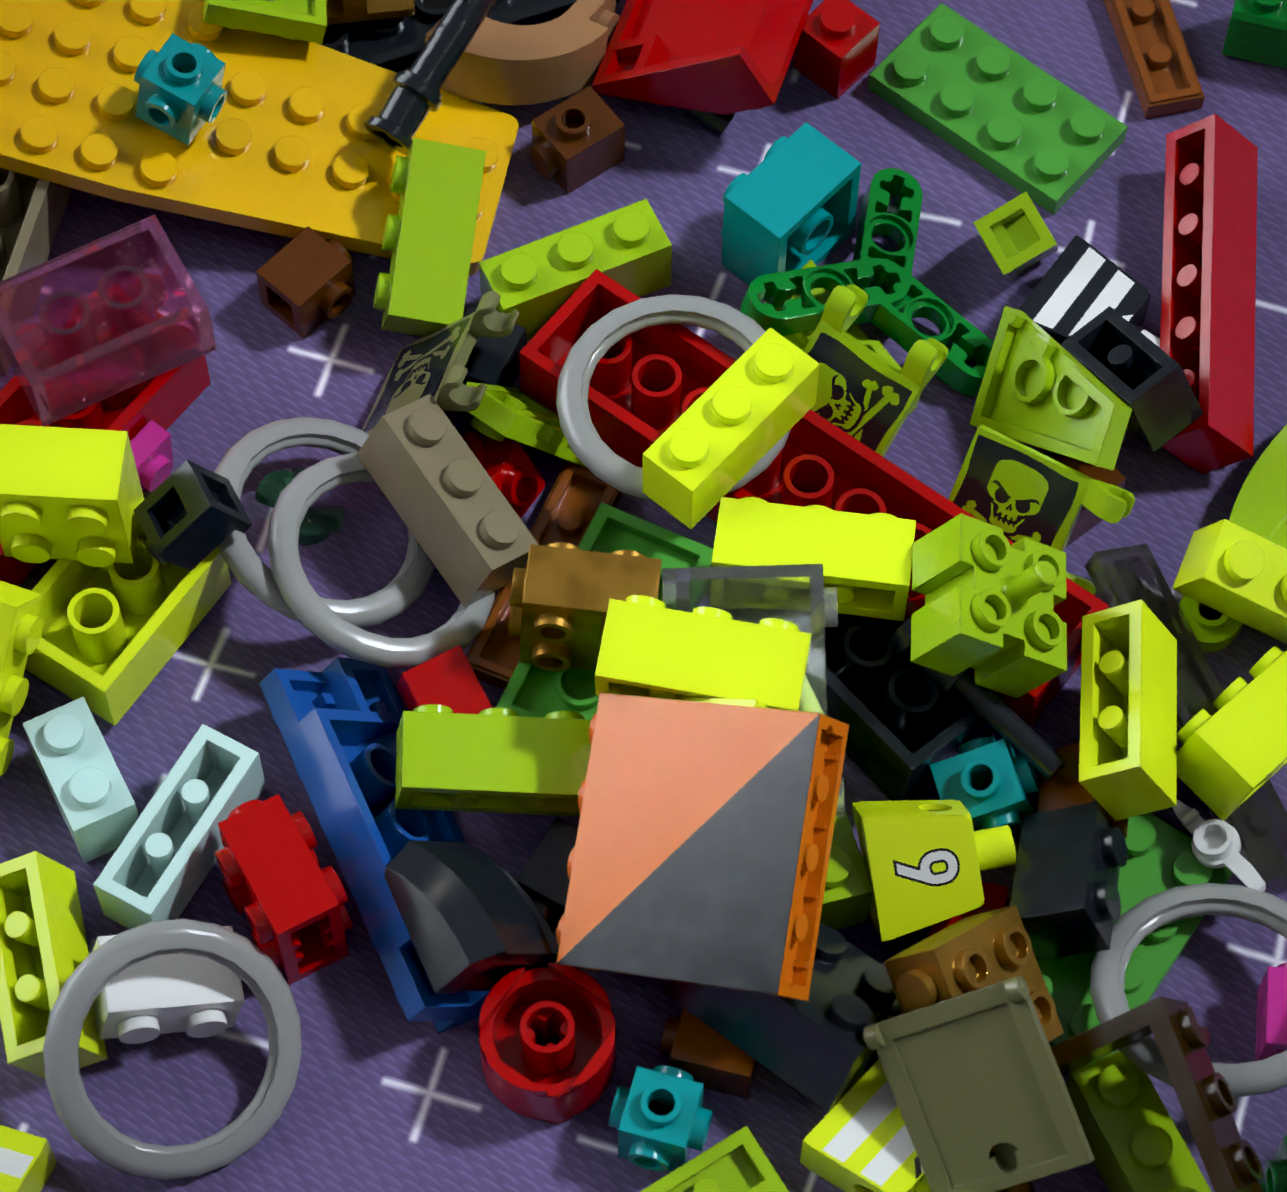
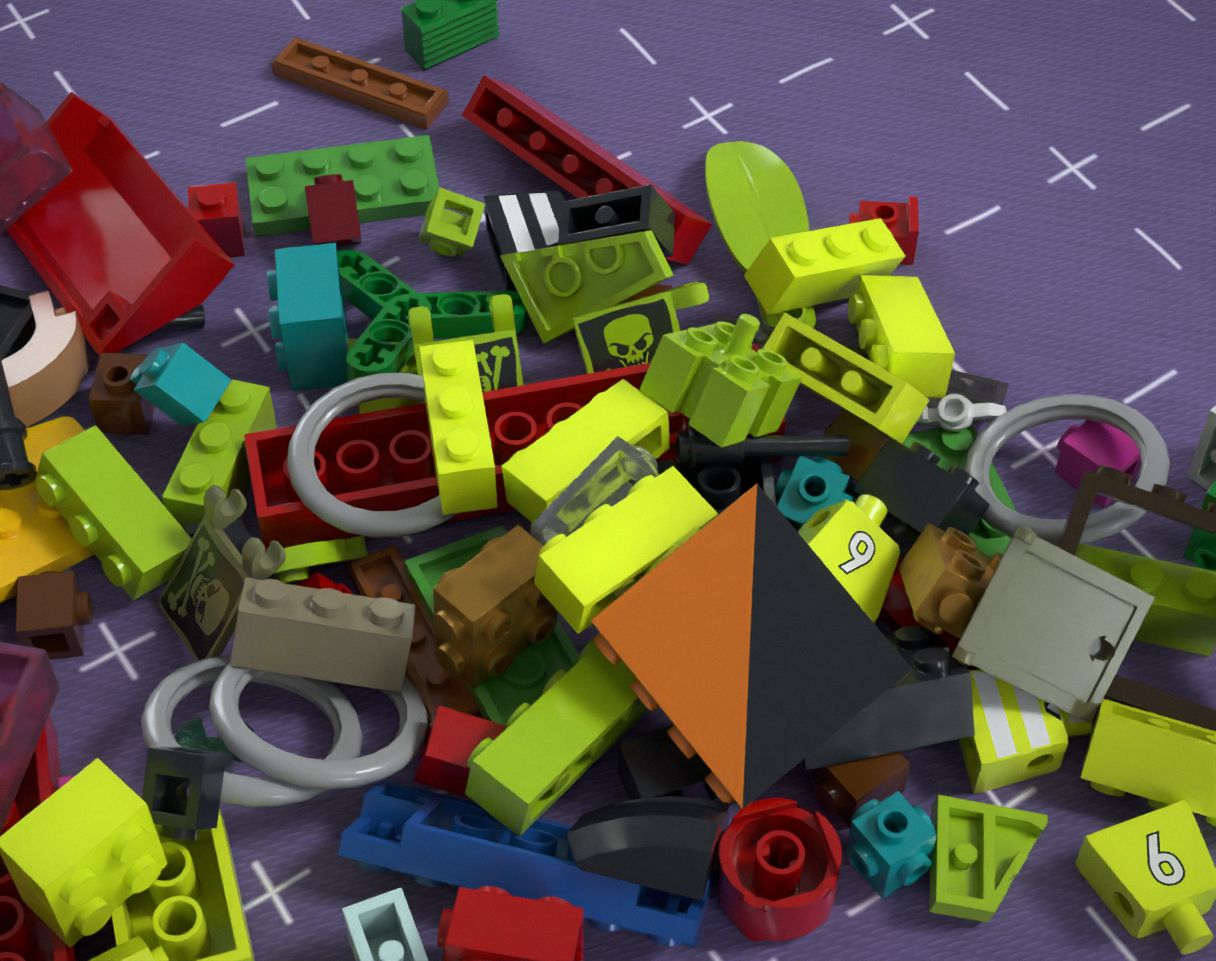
camera: 50 degrees left, 10 degrees down
none -> teal brick [130,342,231,427]
none -> dark red brick [305,174,362,247]

